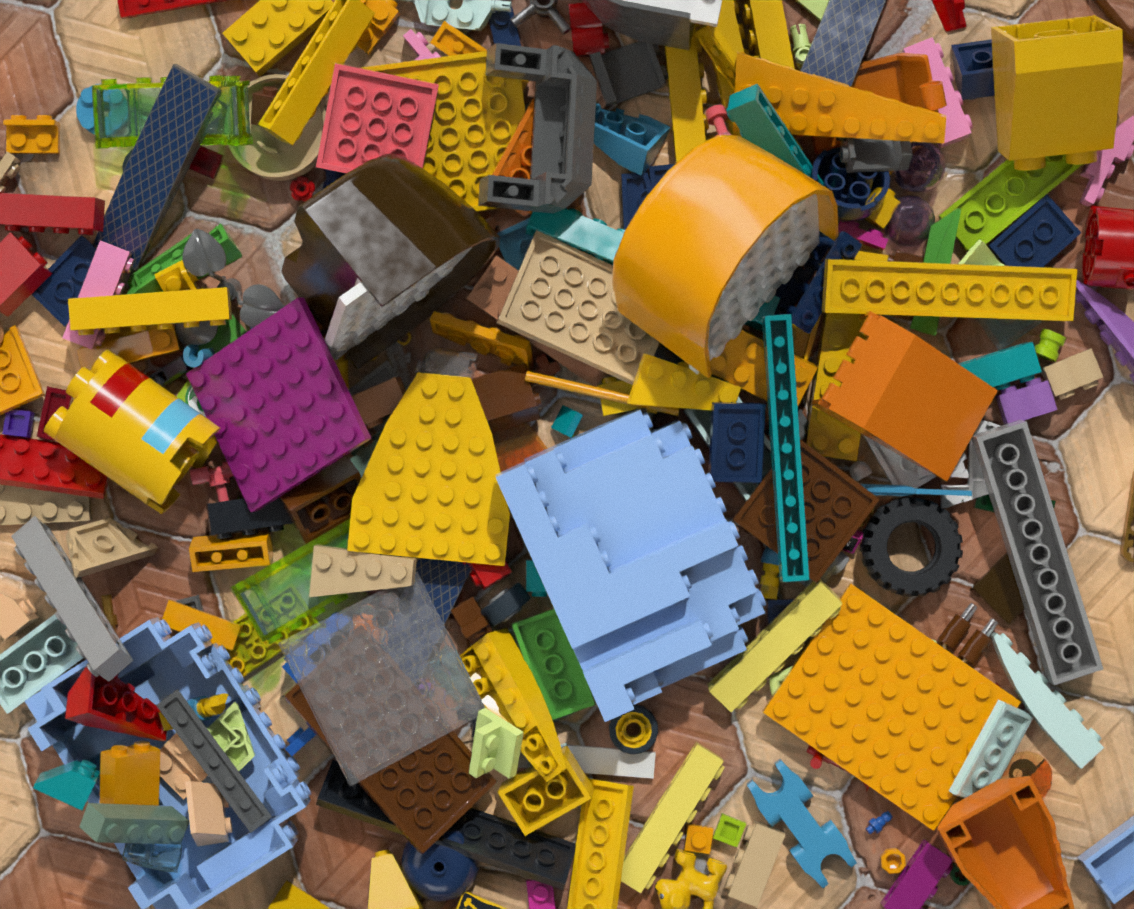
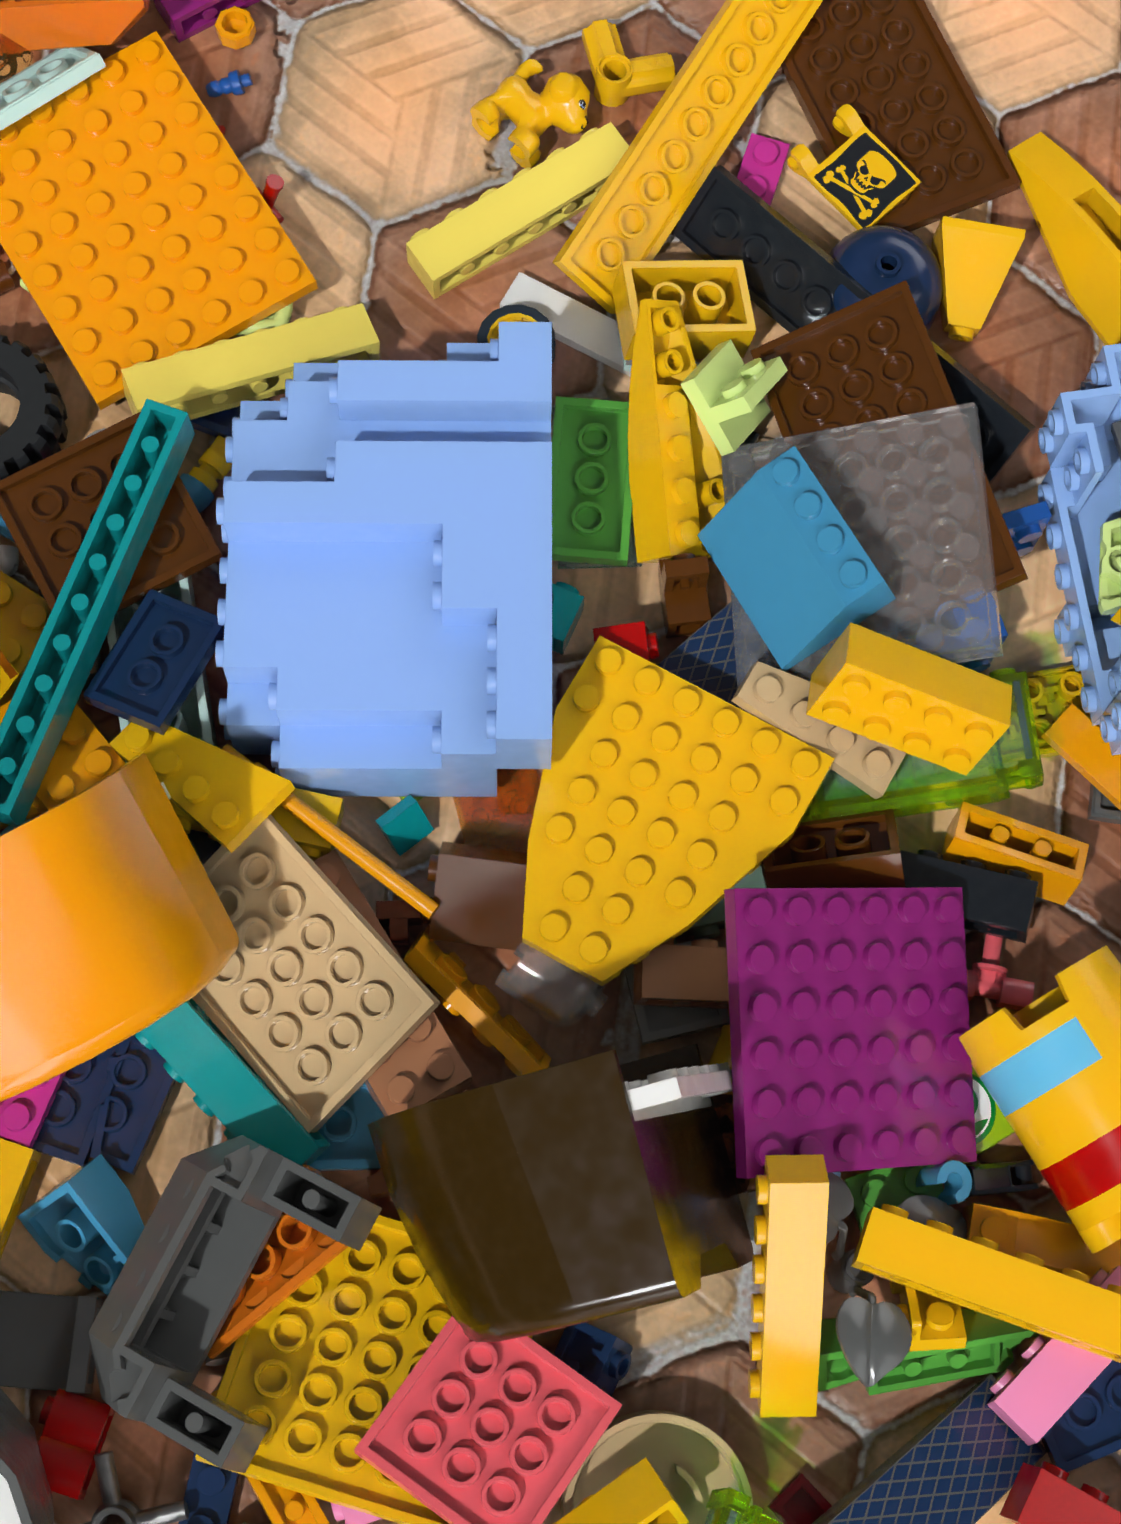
camera: 155 degrees left, 15 degrees down
red plate [289,176,315,202] -> none
black wheel [481,582,531,628] -> none
light orange plate [684,824,714,854] -> none
lime plate [713,813,747,847] -> none
tan brick [724,820,785,907] -> none
dark azure piece [746,759,857,888] -> none
none -> dark azure slope [697,446,896,672]
none -> yellow brick [748,1154,829,1418]
none -> yellow brick [806,622,1012,776]

